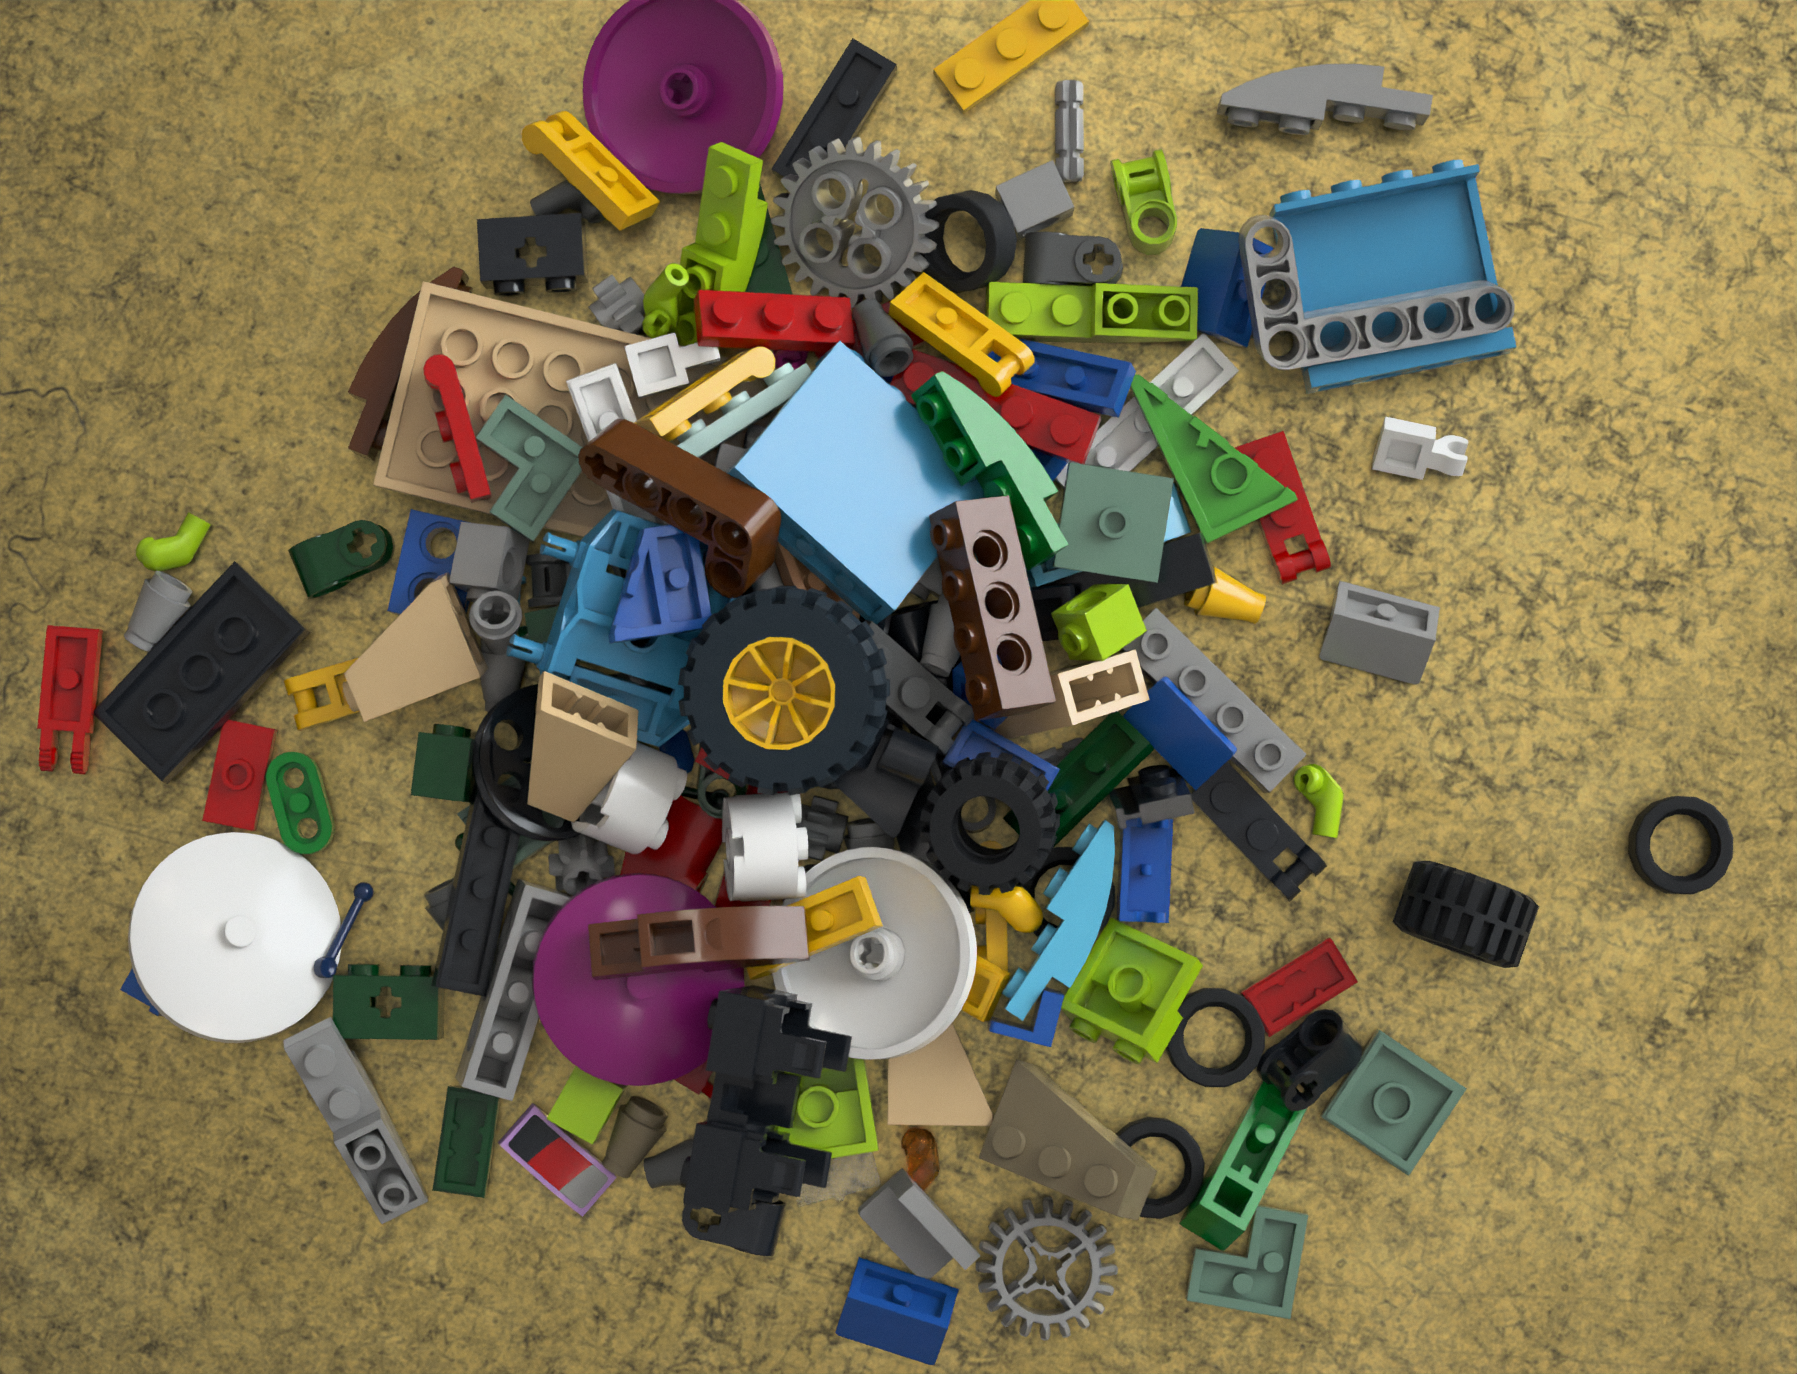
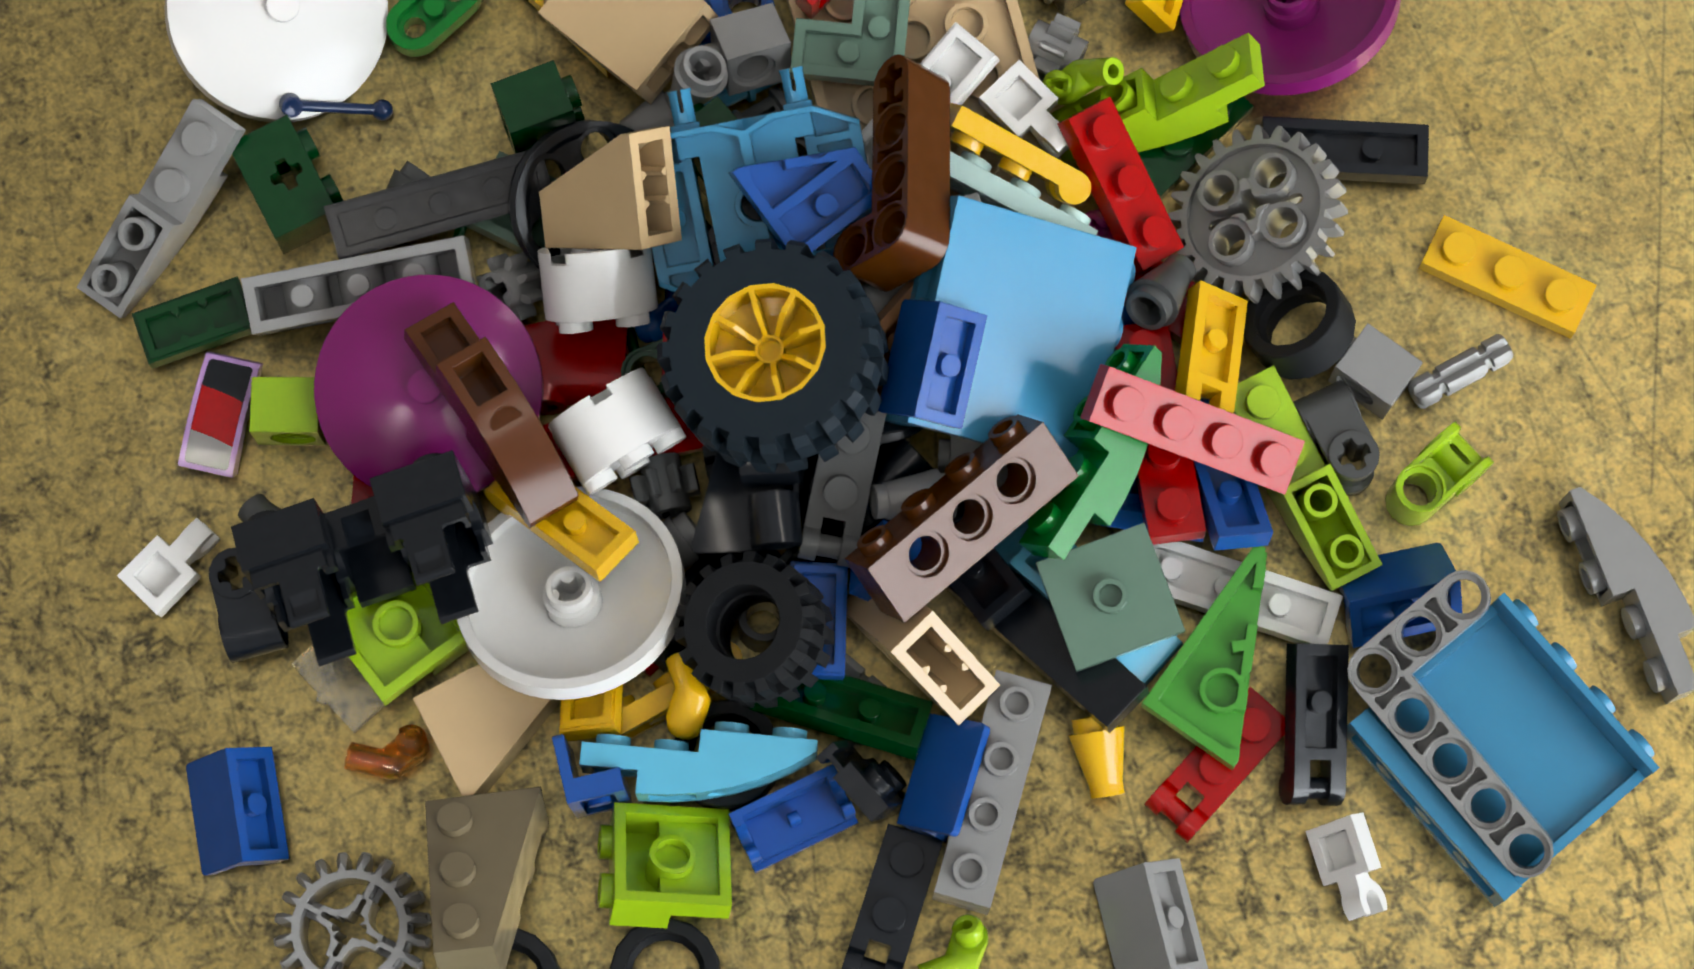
camera: 55 degrees right, 10 degrees down
dark tan cone [602,1096,668,1178] -> none
light grey panel [858,1168,980,1280] -> none
lime brick [1051,584,1147,661] -> none
none -> white plate [117,518,220,618]
none -> blue panel [878,299,988,429]
none -> plate [1080,364,1305,495]
none -> black plate [1279,643,1349,806]

